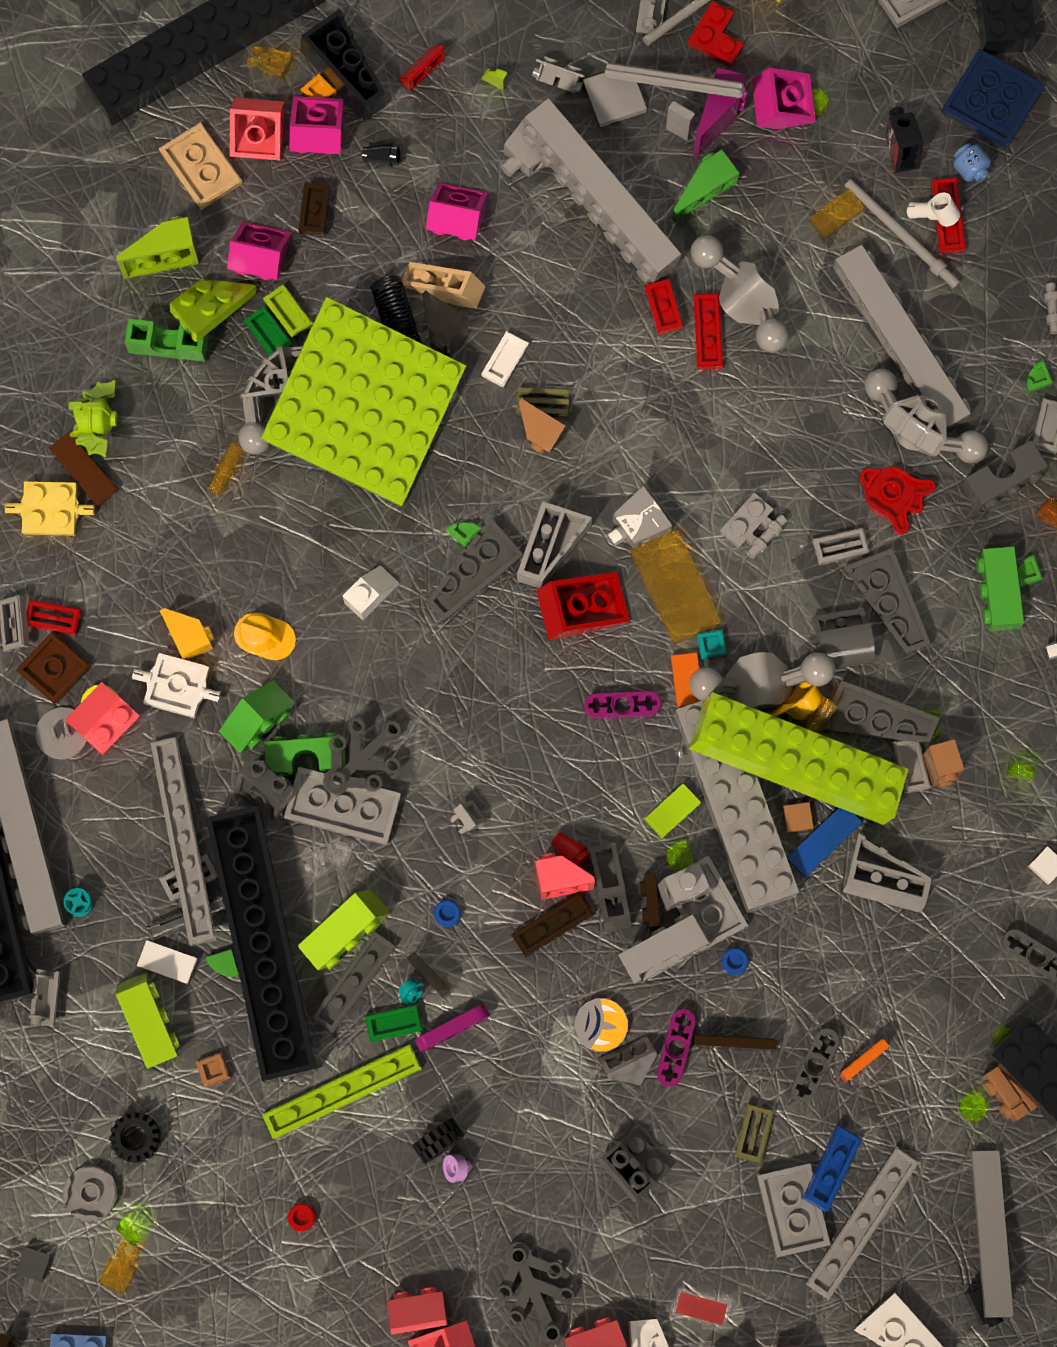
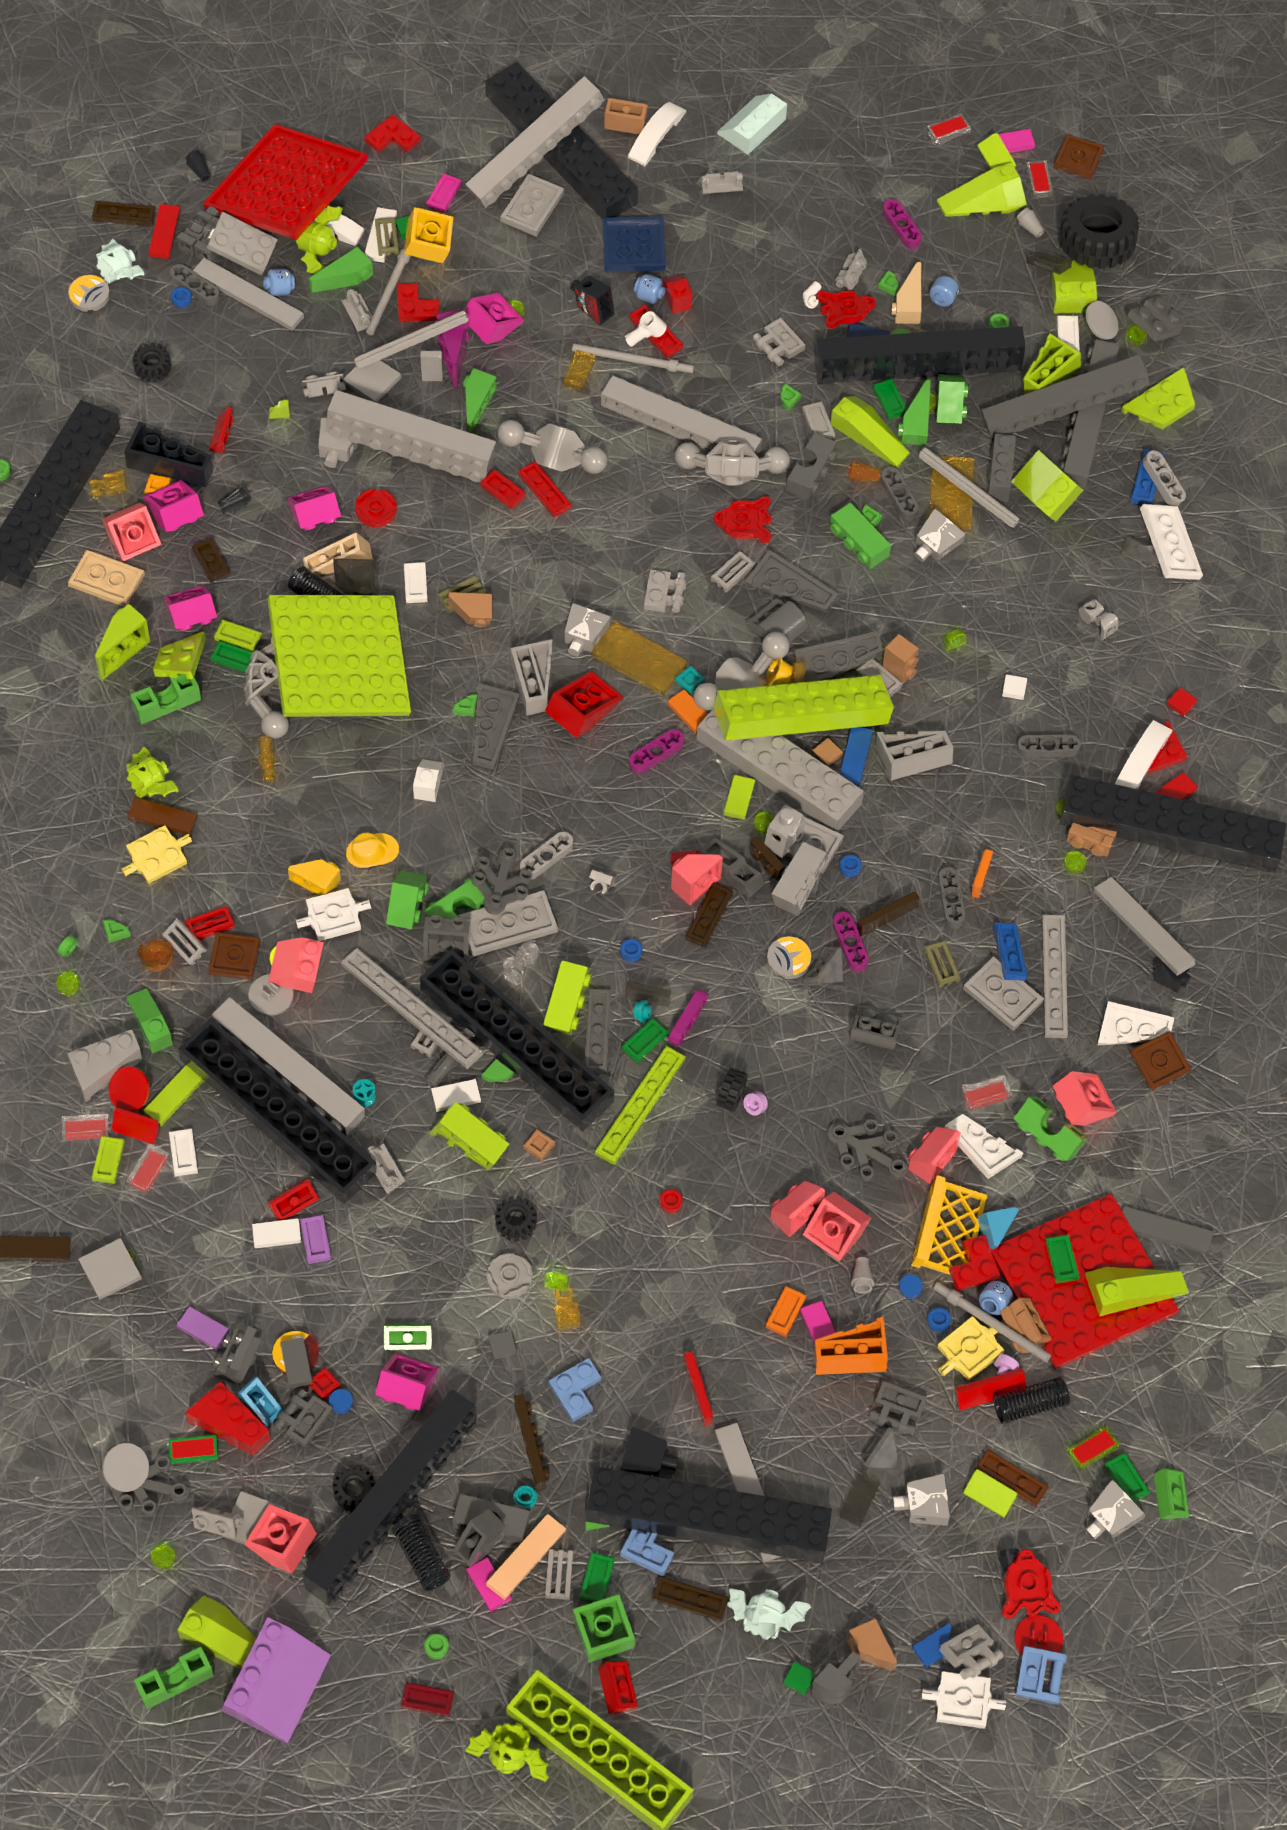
camera: 35 degrees left, 15 degrees down
none -> red tile [355,489,397,528]
none -> light grey beam [520,832,573,880]
none -> red slope [662,275,692,314]

